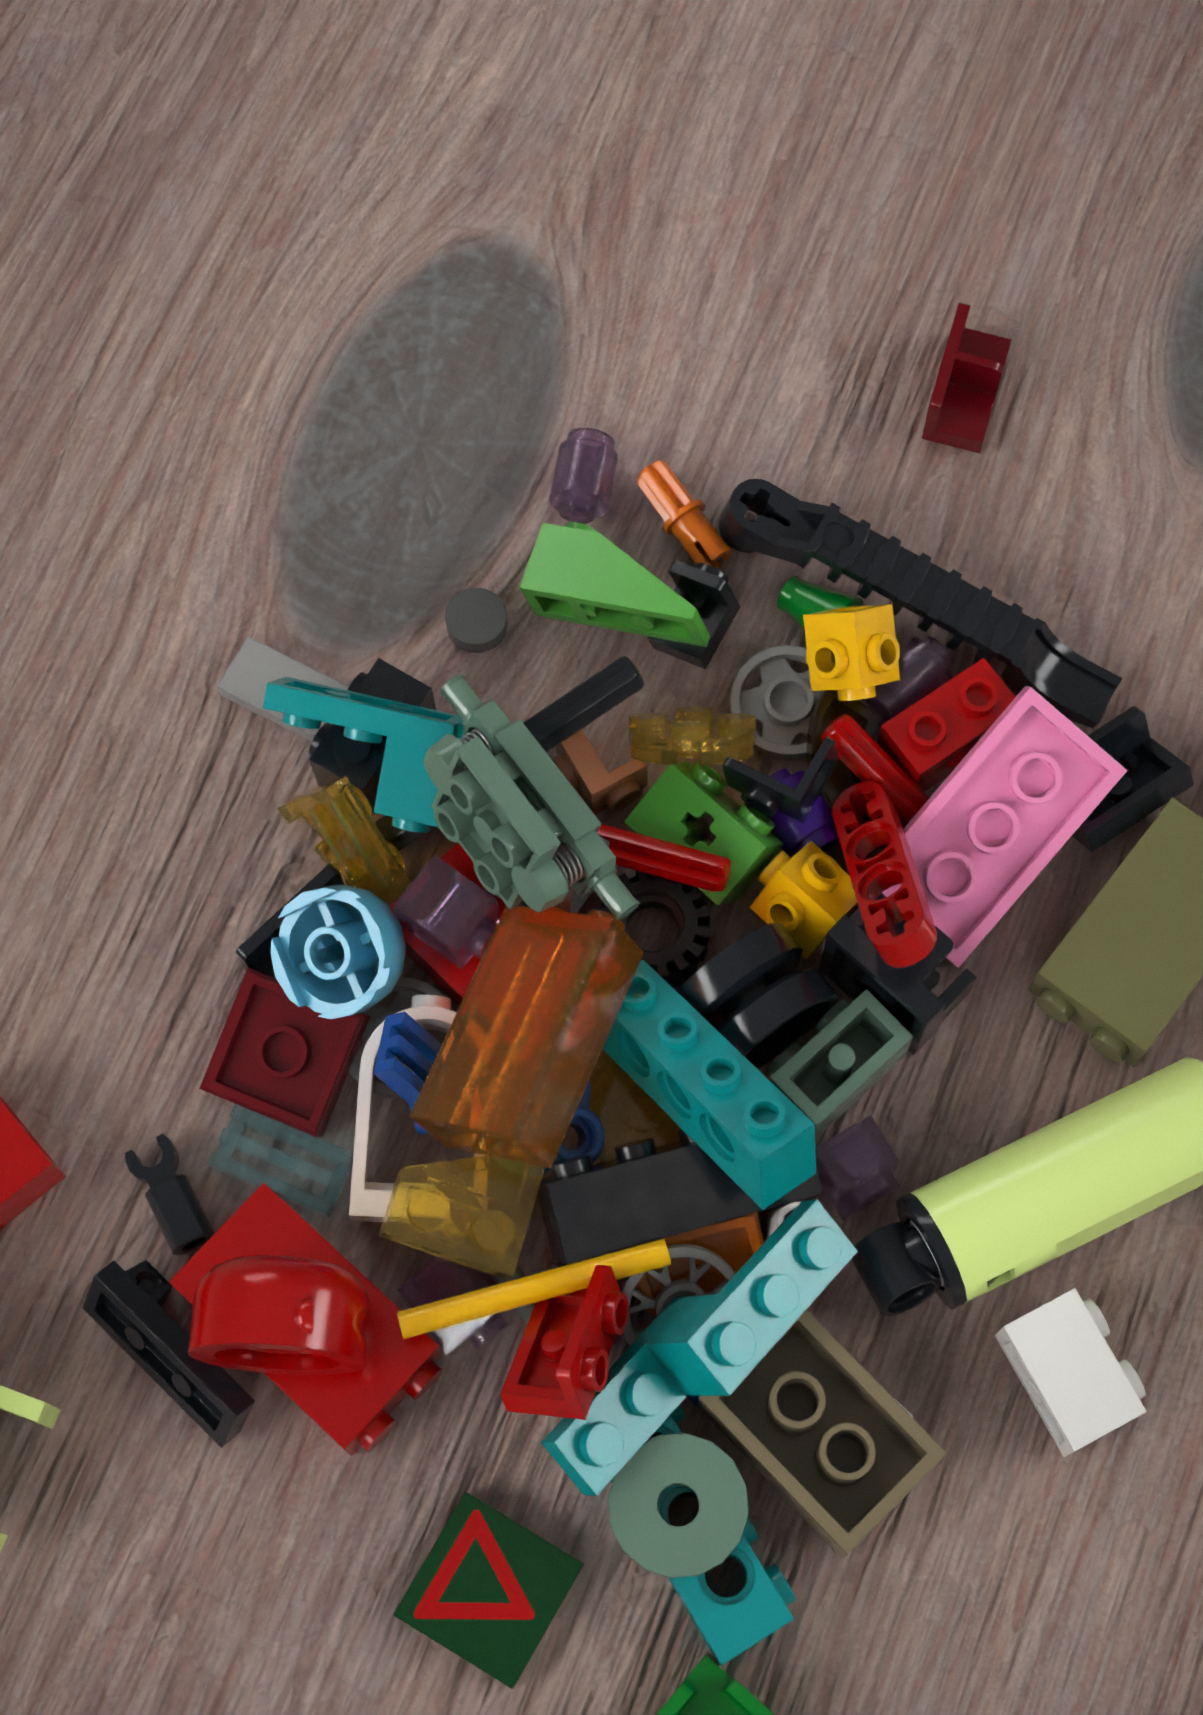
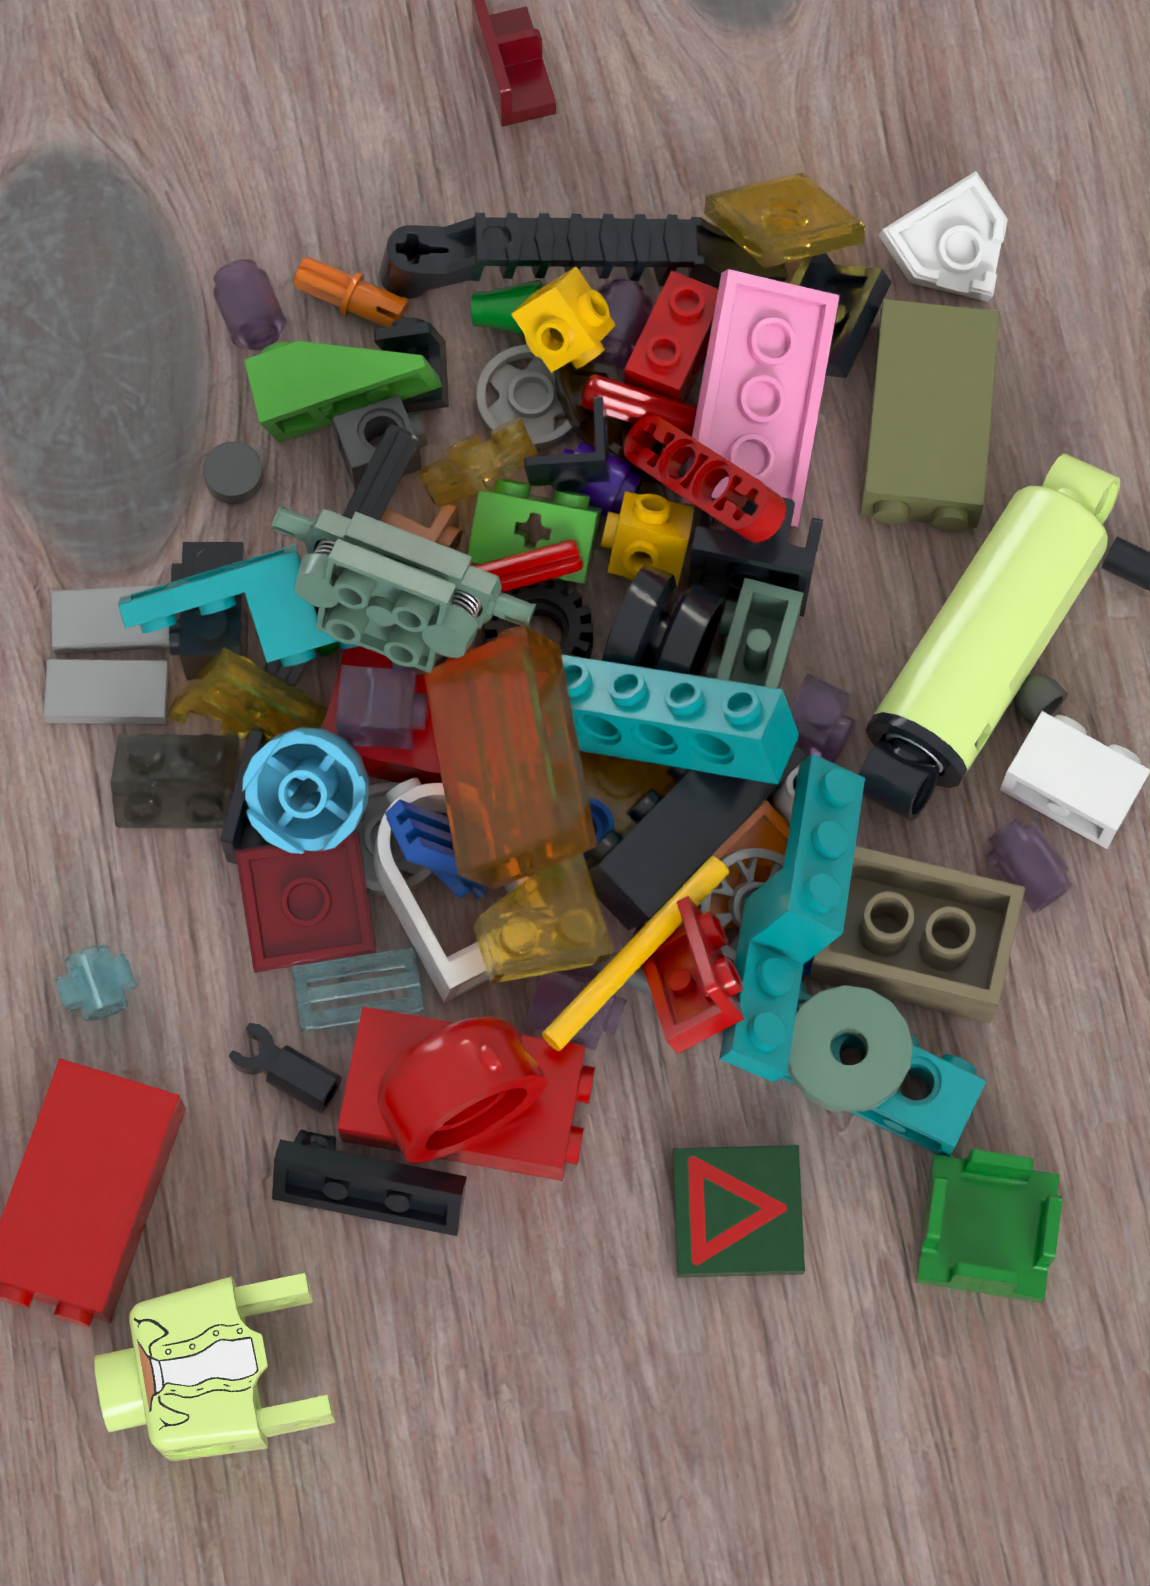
camera: 35 degrees left, 0 degrees up
none -> light grey tile [44,659,170,724]
none -> clear light blue gear [55,945,137,1021]
none -> clear smoke bracket [110,733,241,829]
none -> dark grey brick [332,395,428,490]
none -> clear yellow plate [704,172,866,268]
none -> clear purple brick [985,819,1074,914]
none -> dark grey hinge [1015,674,1068,726]

